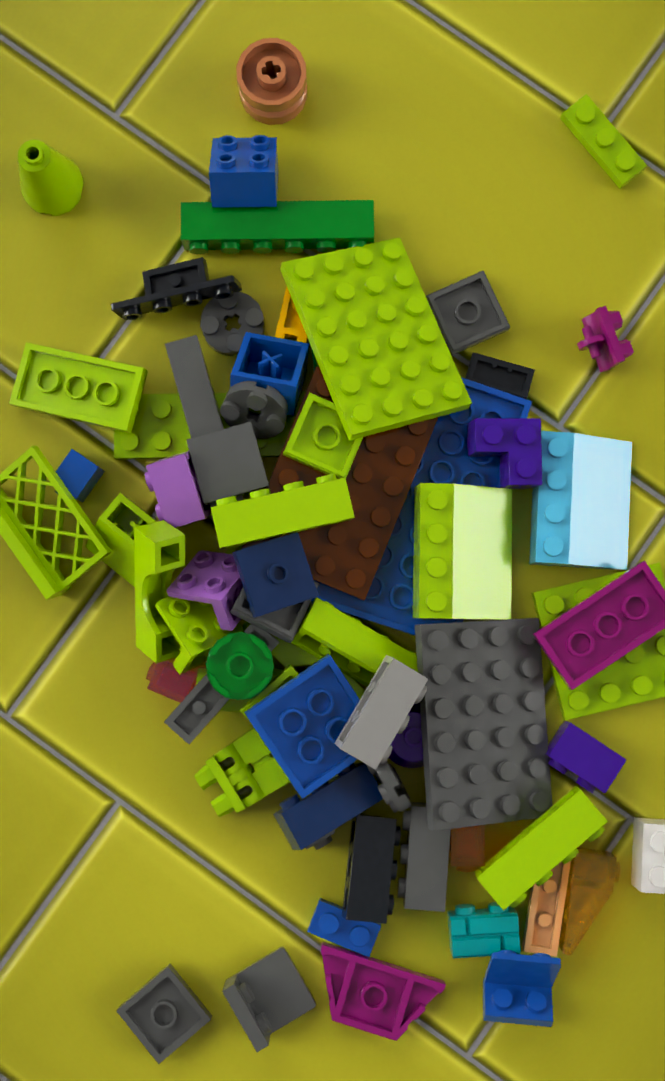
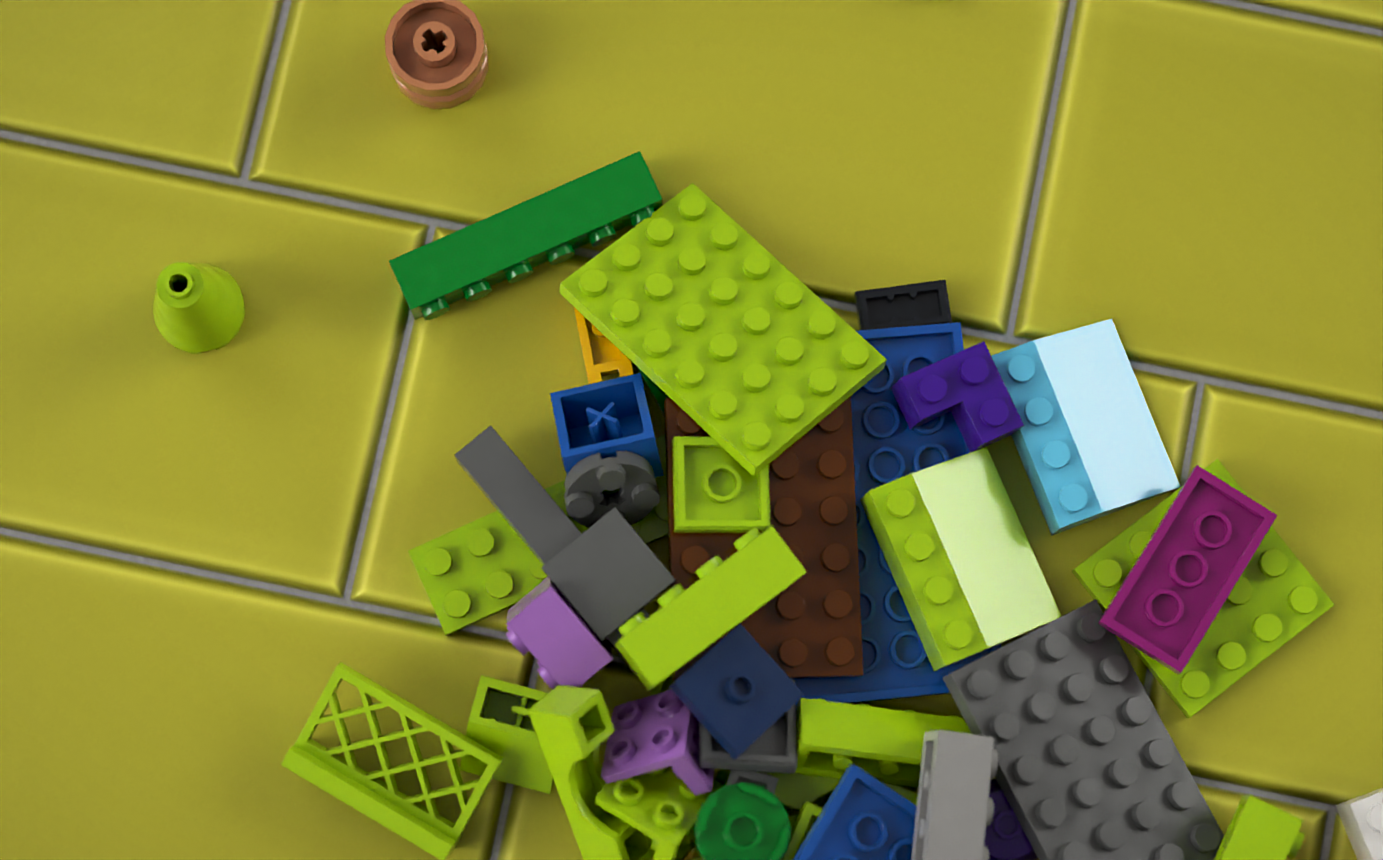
camera: 30 degrees left, 5 degrees down
lime plate [9,342,148,433] -> none
blue brick [54,449,105,503] -> none
black bracket [111,257,242,320] -> none
dark grey plate [200,292,264,356] -> none
blue brick [209,135,278,207] -> none
dark grey plate [426,270,510,356] -> none
dark purple brick [546,720,626,794] -> none
magenta hips [577,306,634,373] -> none

